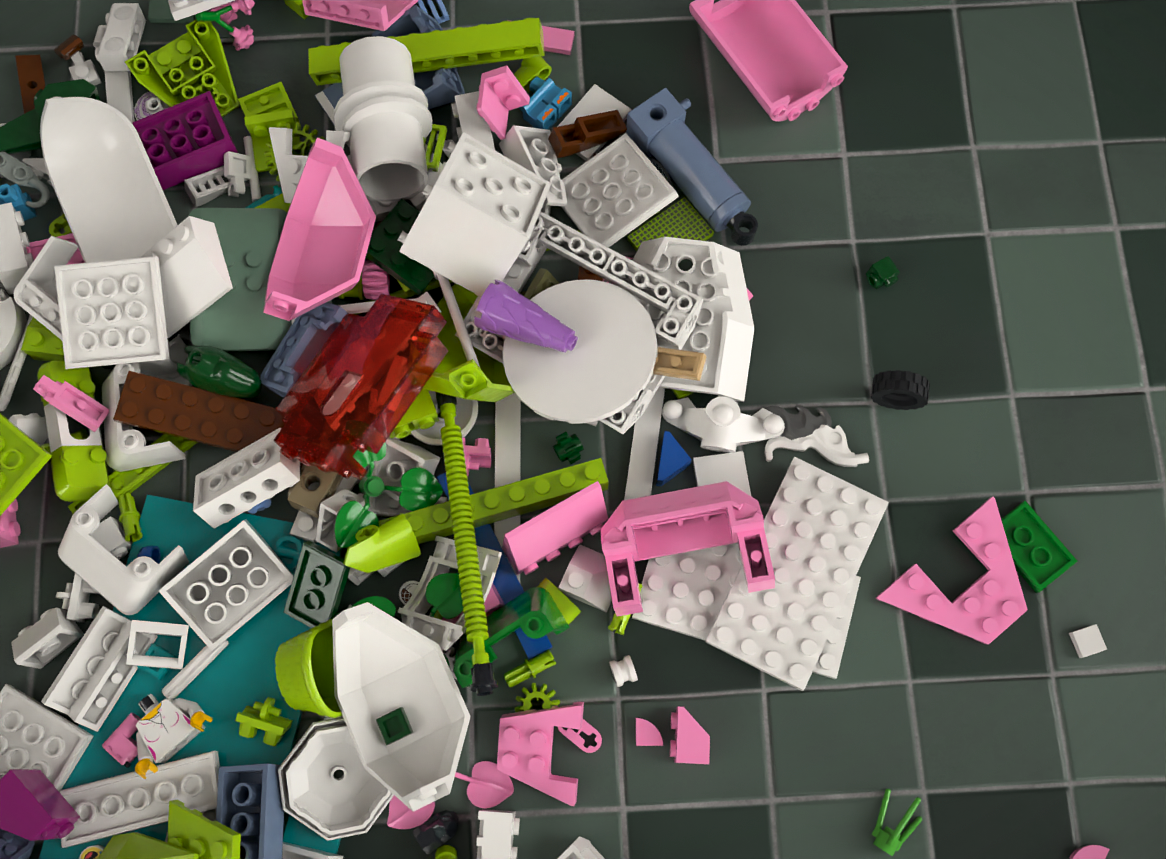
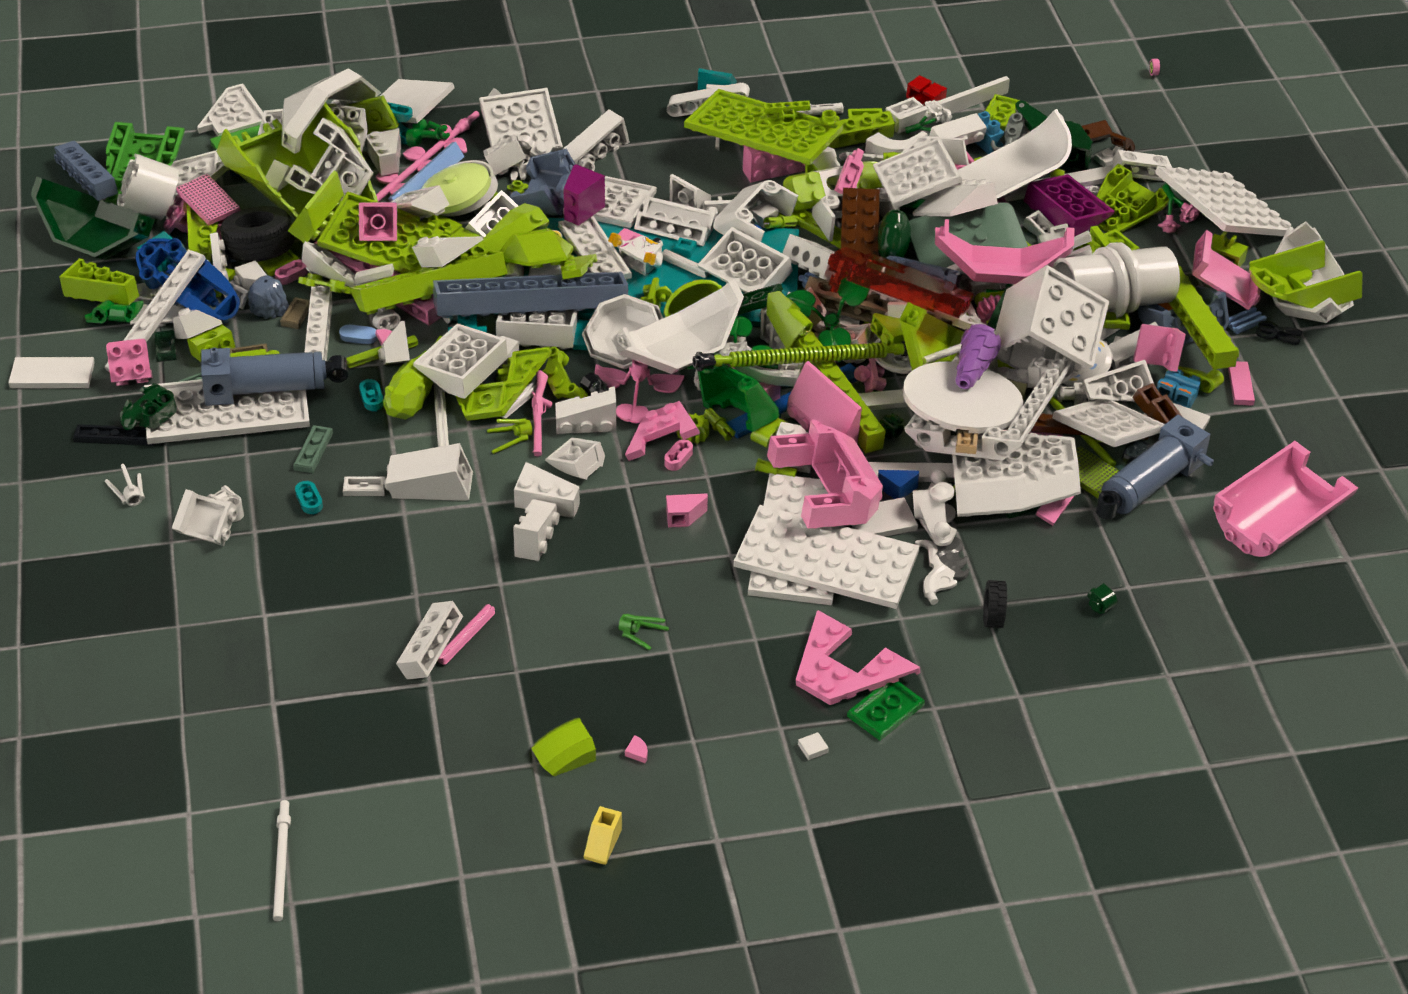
camera: 80 degrees right, 30 degrees down
white tile [126,620,189,669] -> none
dark green tile [376,707,414,745] -> none
white wheel [609,655,638,687] -> none
bright pink tile [636,718,663,746] -> none

